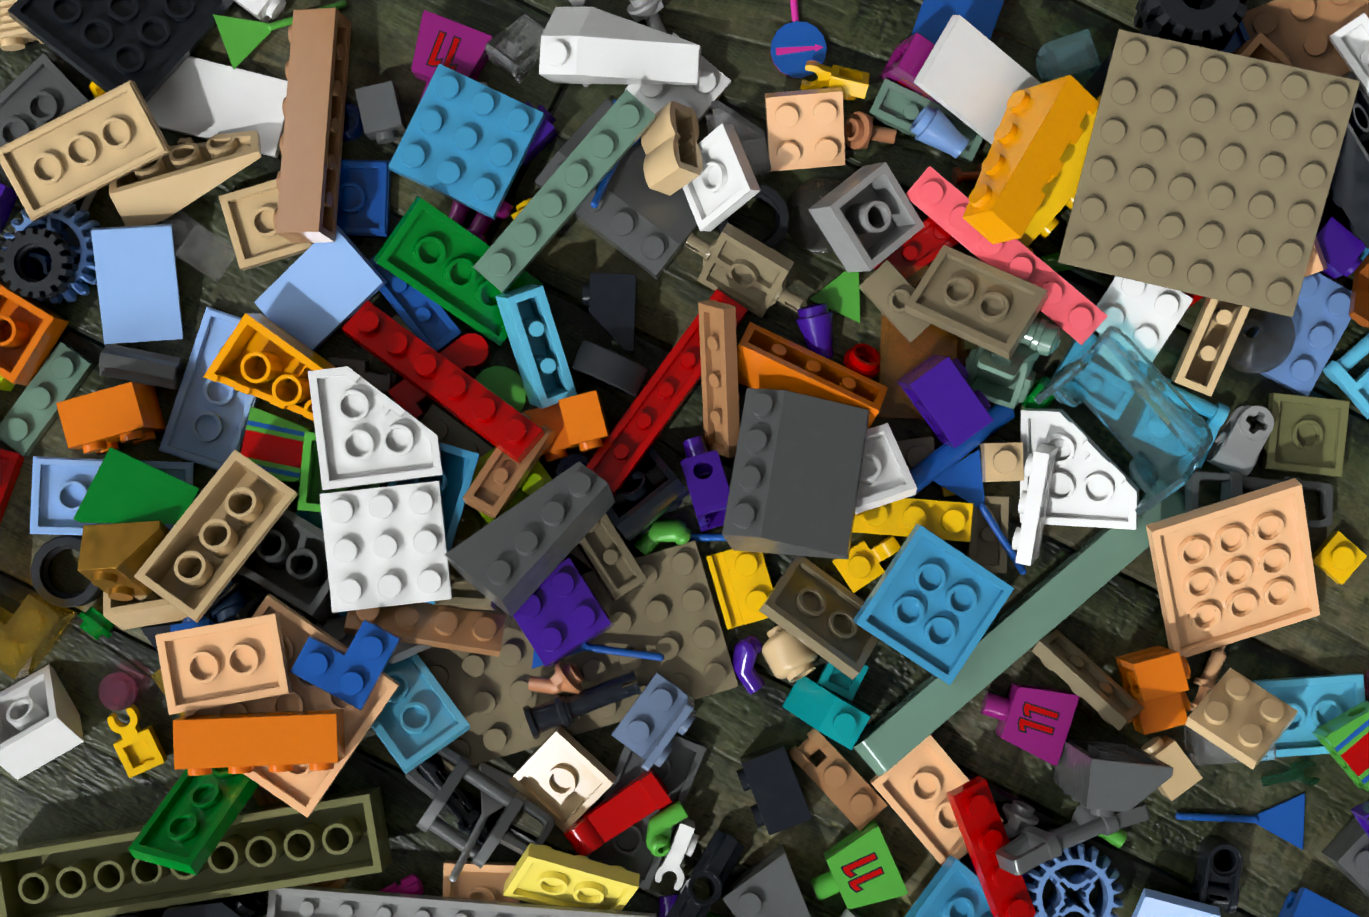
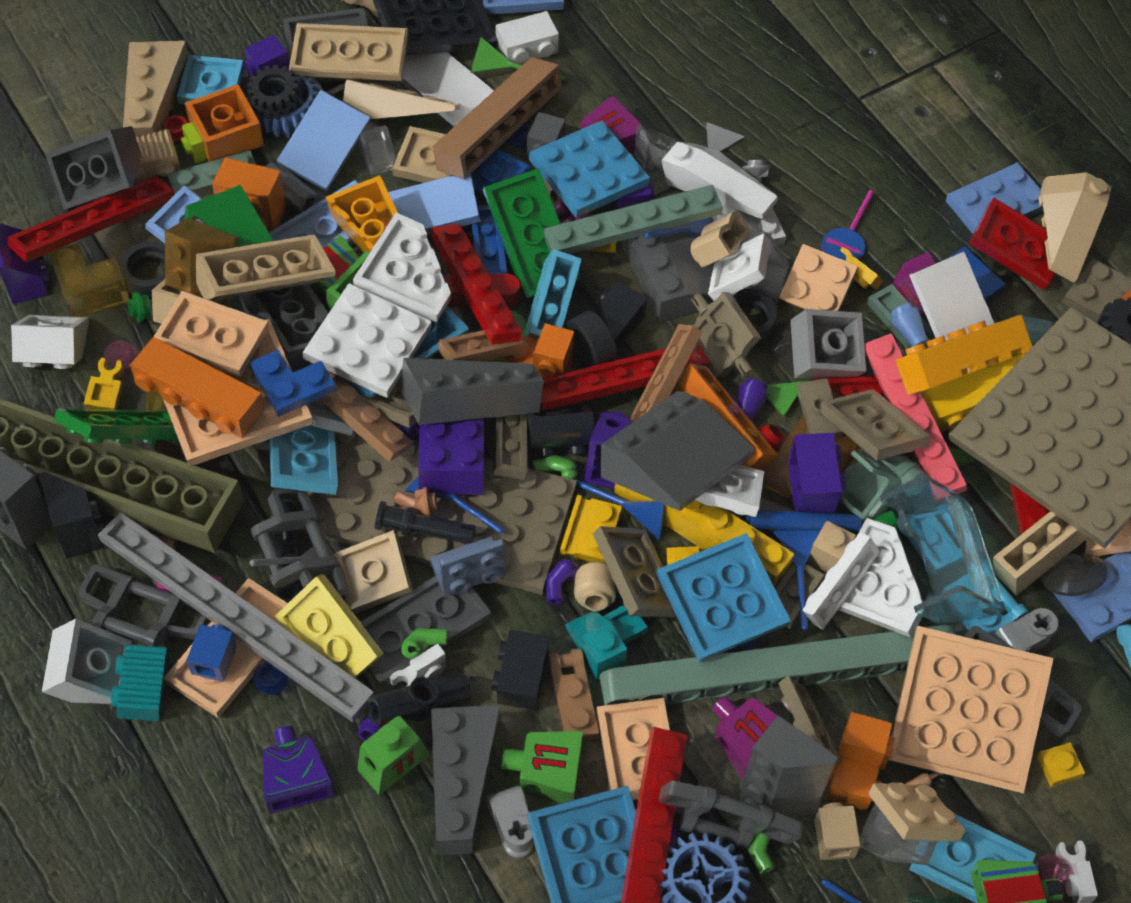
camera: 30 degrees right, 30 degrees down
red leg [563,767,672,856] -> none
nougat plate [844,111,897,150] -> none
white plate [1095,276,1193,364] -> none
olive plate [1261,393,1350,477] -> none

